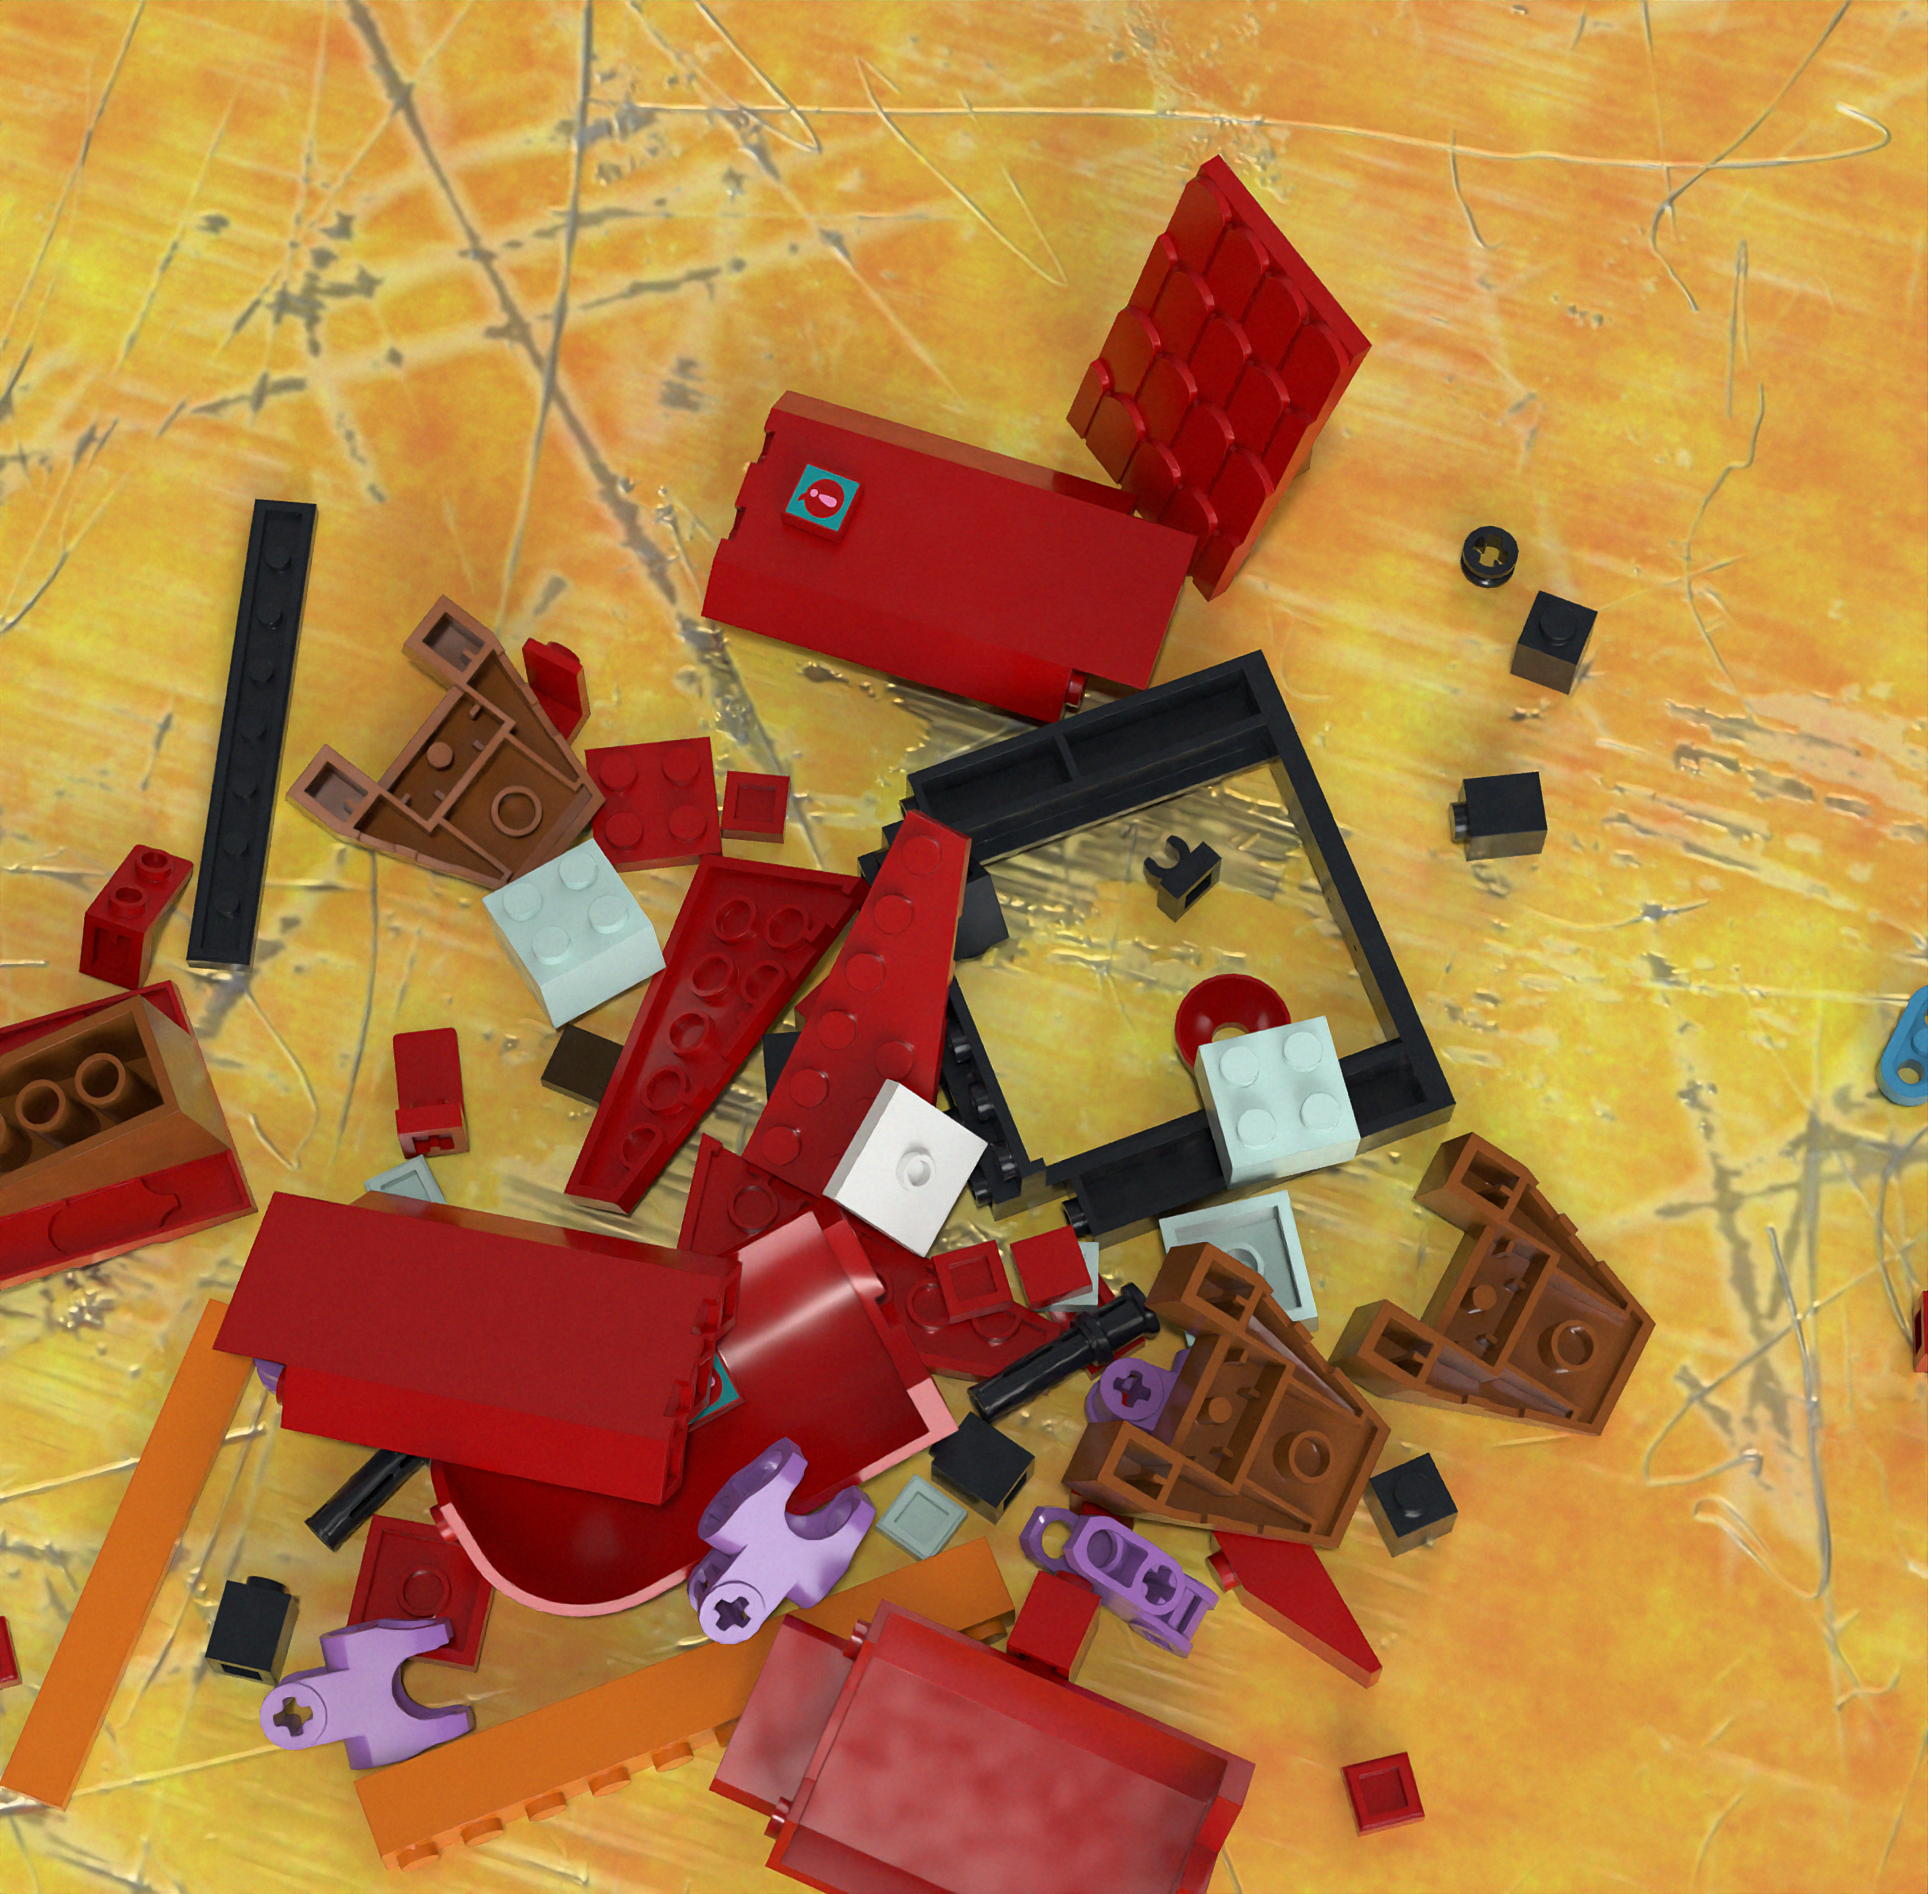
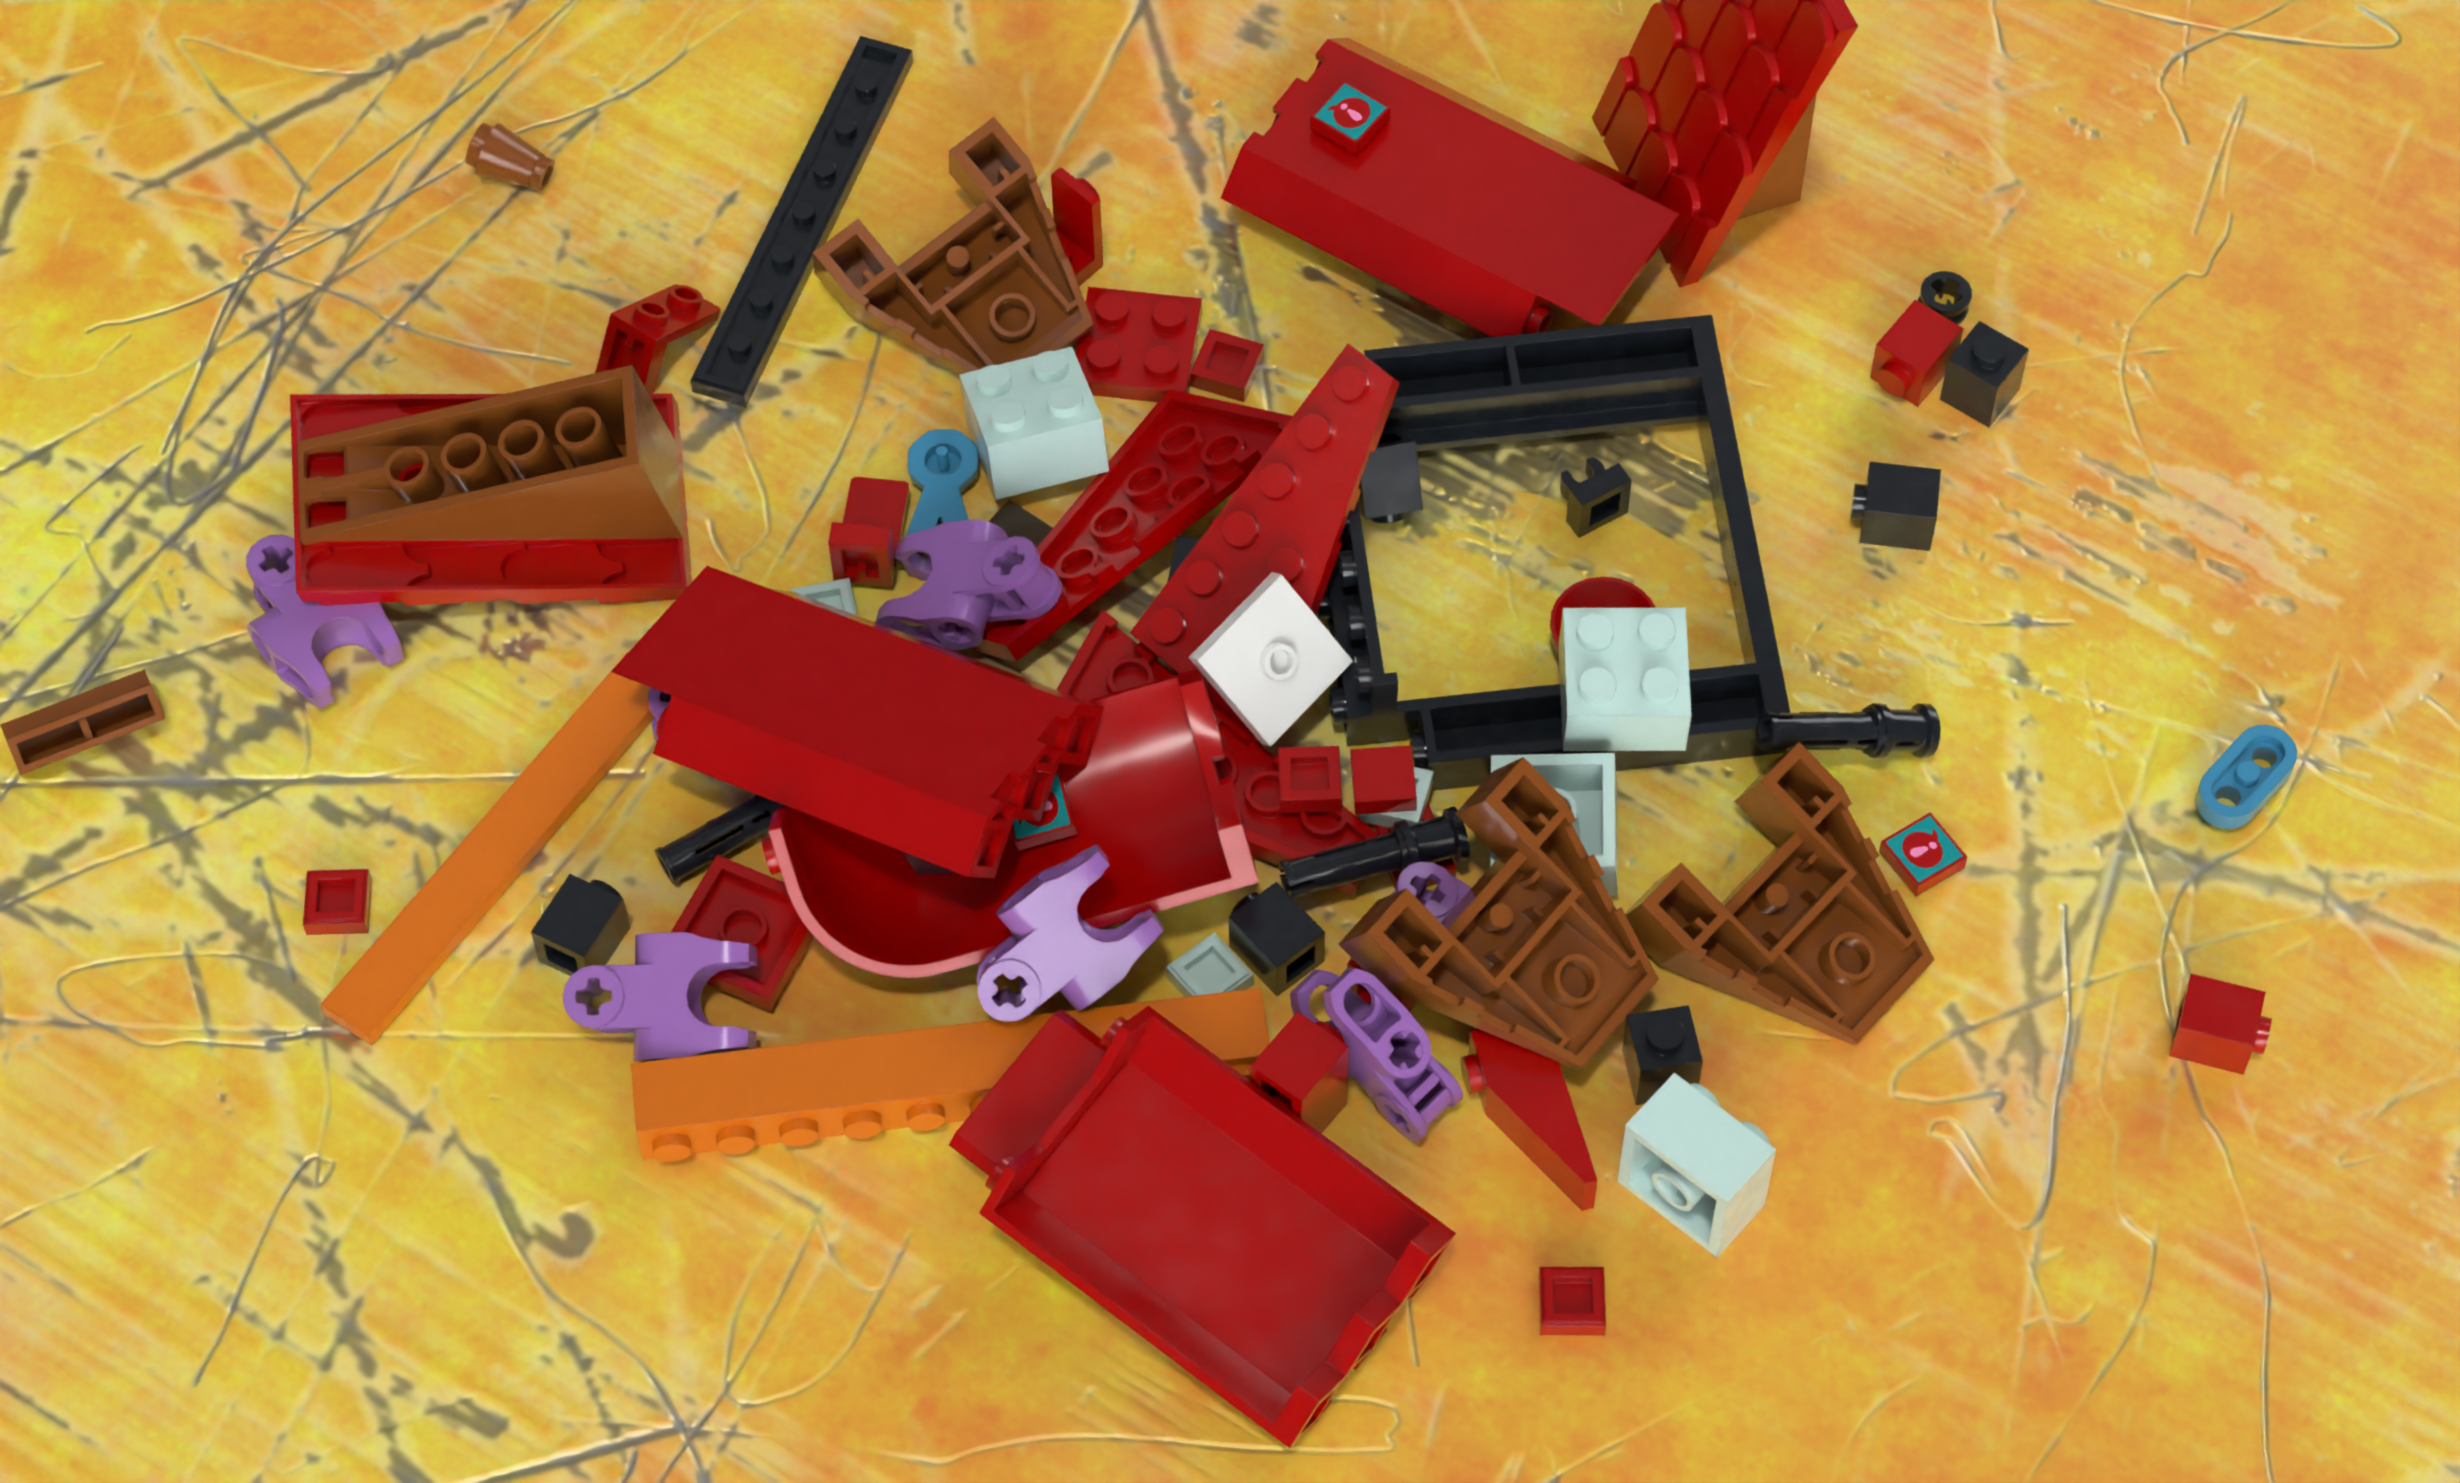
camera: 15 degrees right, 10 degrees down
none -> medium lavender piece [876,520,1062,650]
none -> dark azure piece [906,429,979,555]
none -> light aqua brick [1617,1073,1776,1258]
none -> black pin [1756,703,1941,758]
none -> red brick [1870,300,1964,407]
none -> red tile [1879,812,1967,896]

